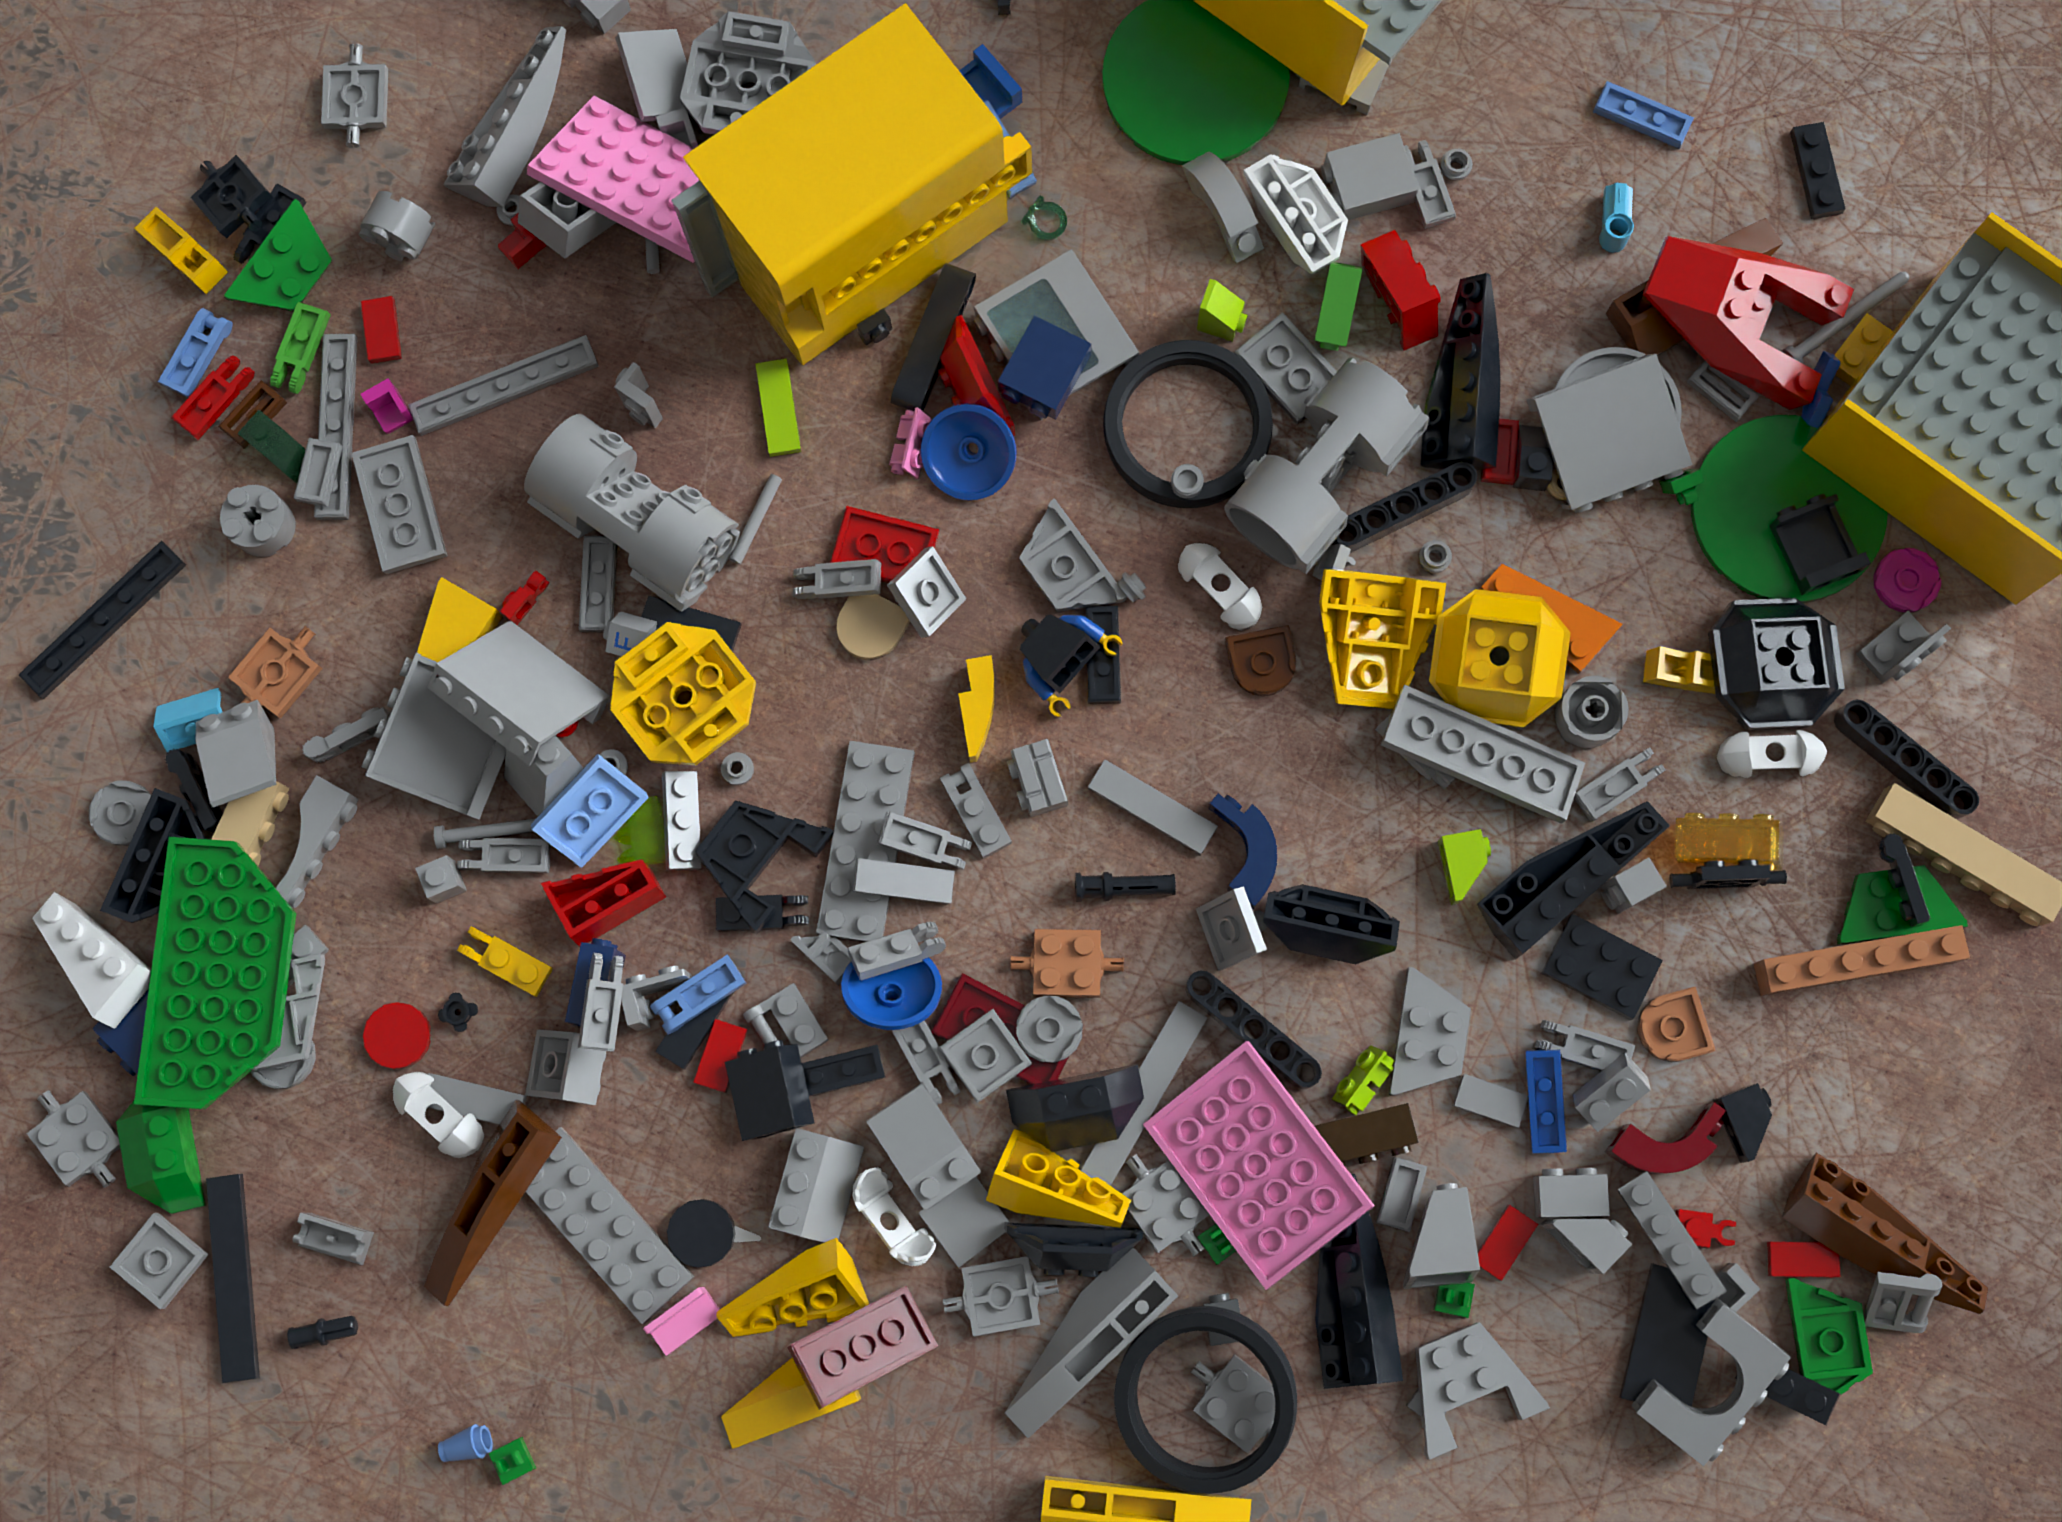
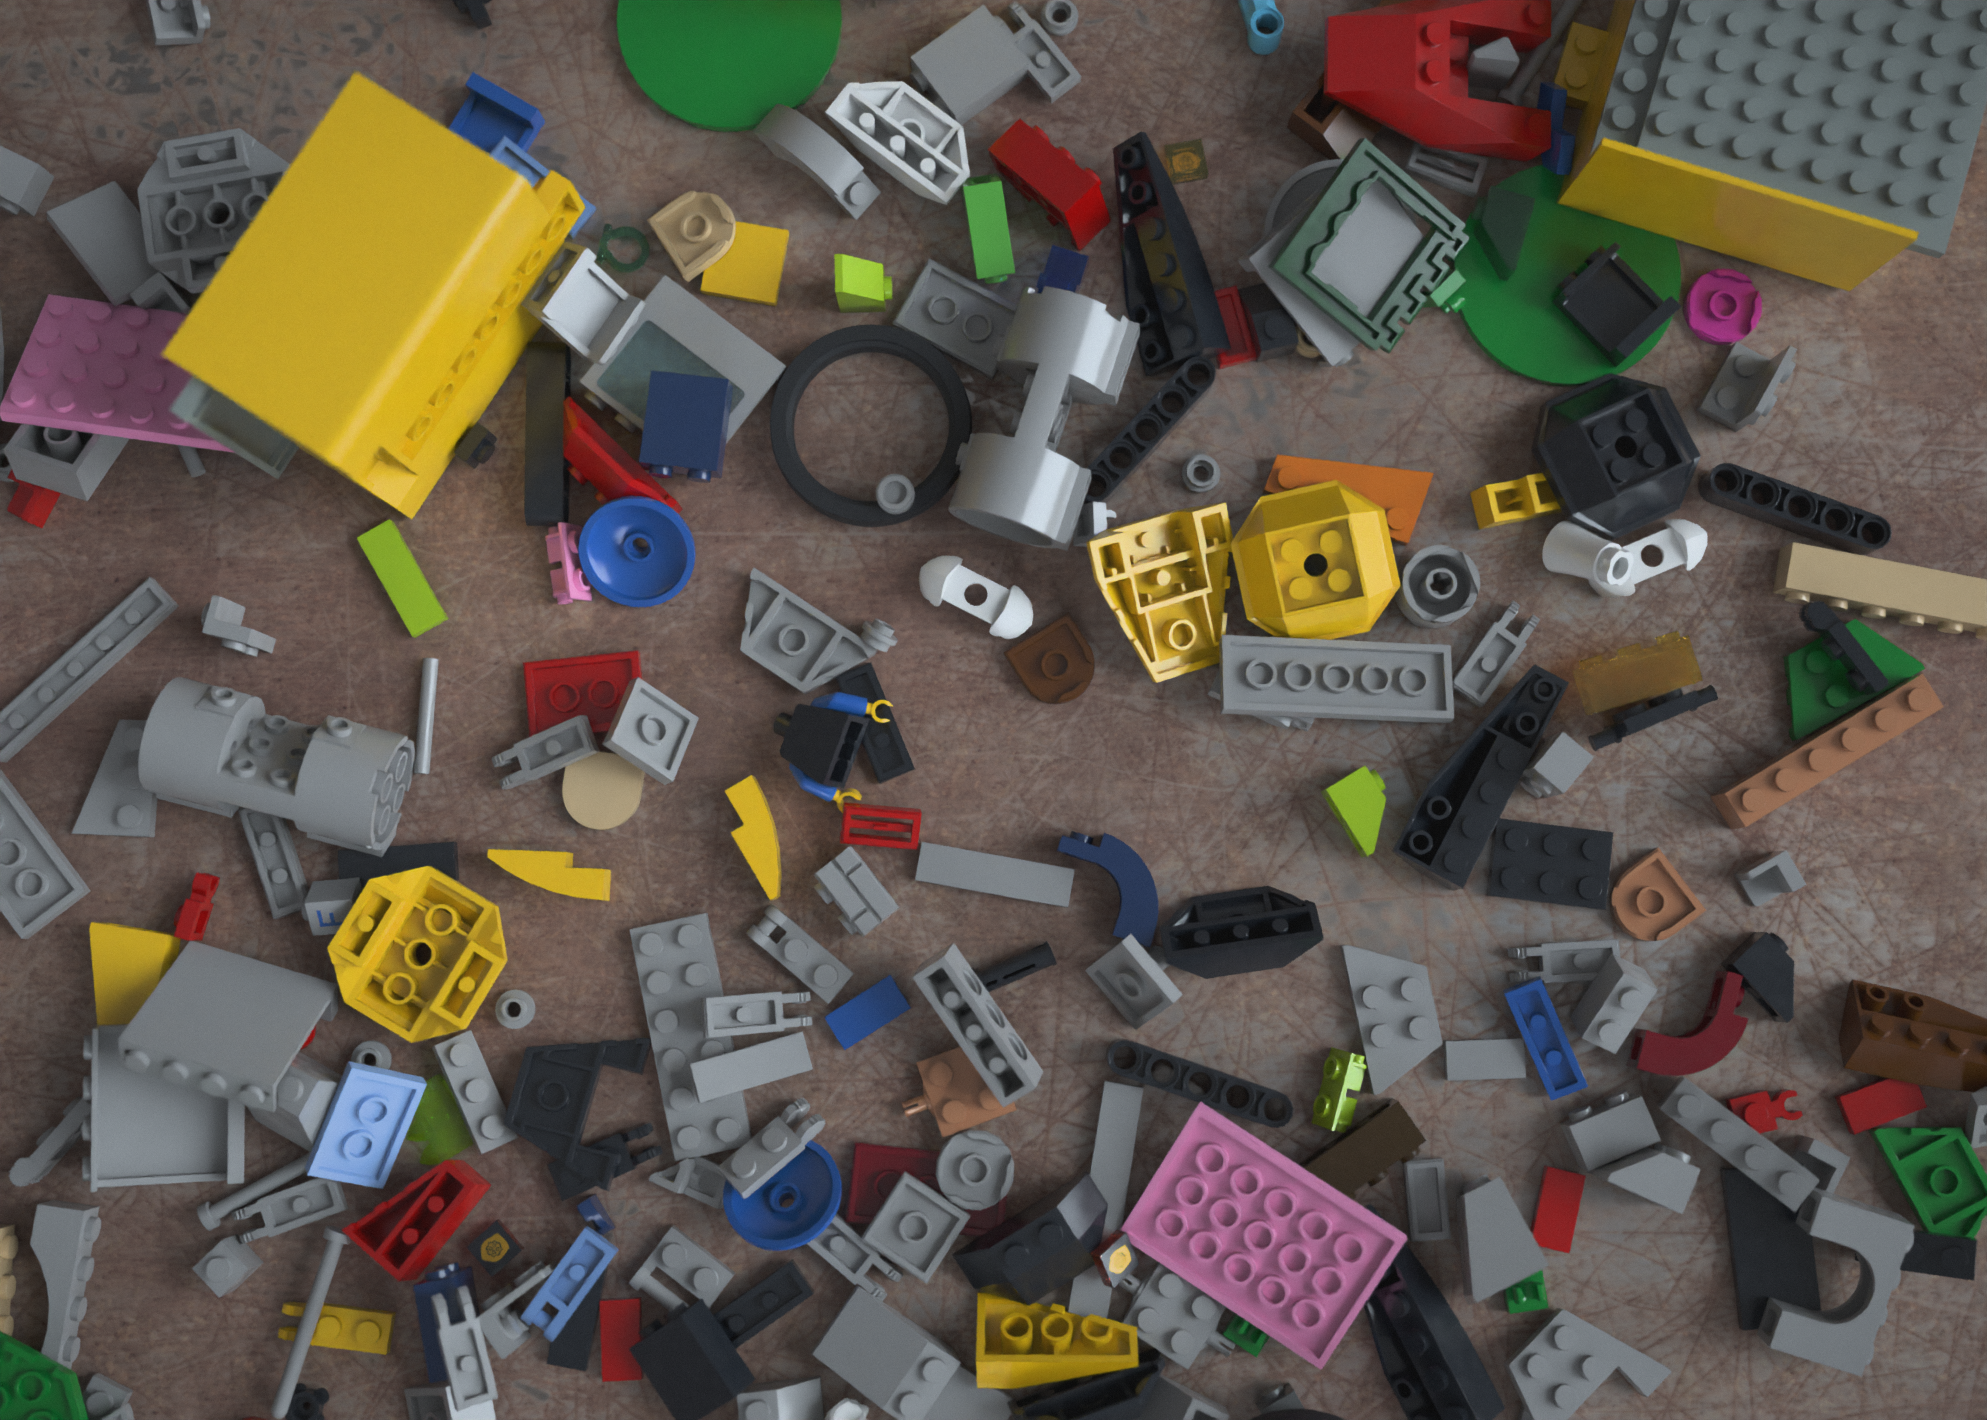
camera: 25 degrees left, 5 degrees up
none -> light grey wing [71,719,157,837]
none -> light grey bar [271,1226,351,1419]
none -> black tile [467,1219,525,1277]
none -> yellow slope [487,849,611,901]
none -> light grey panel [521,241,646,365]
none -> dark blue tile [577,1194,616,1235]
none -> tan tile [647,191,736,282]
none -> yellow tile [700,221,790,306]
none -> blue tile [824,975,911,1050]
none -> red tile [839,802,922,850]
none -> light grey brick [912,943,1043,1108]
none -> clear blue brick [1036,245,1090,294]
none -> tile [1091,1230,1139,1288]
none -> clear yellow tile [1164,138,1209,185]
none -> dark green hinge [1268,138,1470,354]
none -> light grey slope [1466,36,1519,89]
none -> clear green slope [1471,186,1536,281]
none -> white plant [1542,520,1634,586]
none -> light grey panel [1734,850,1807,907]

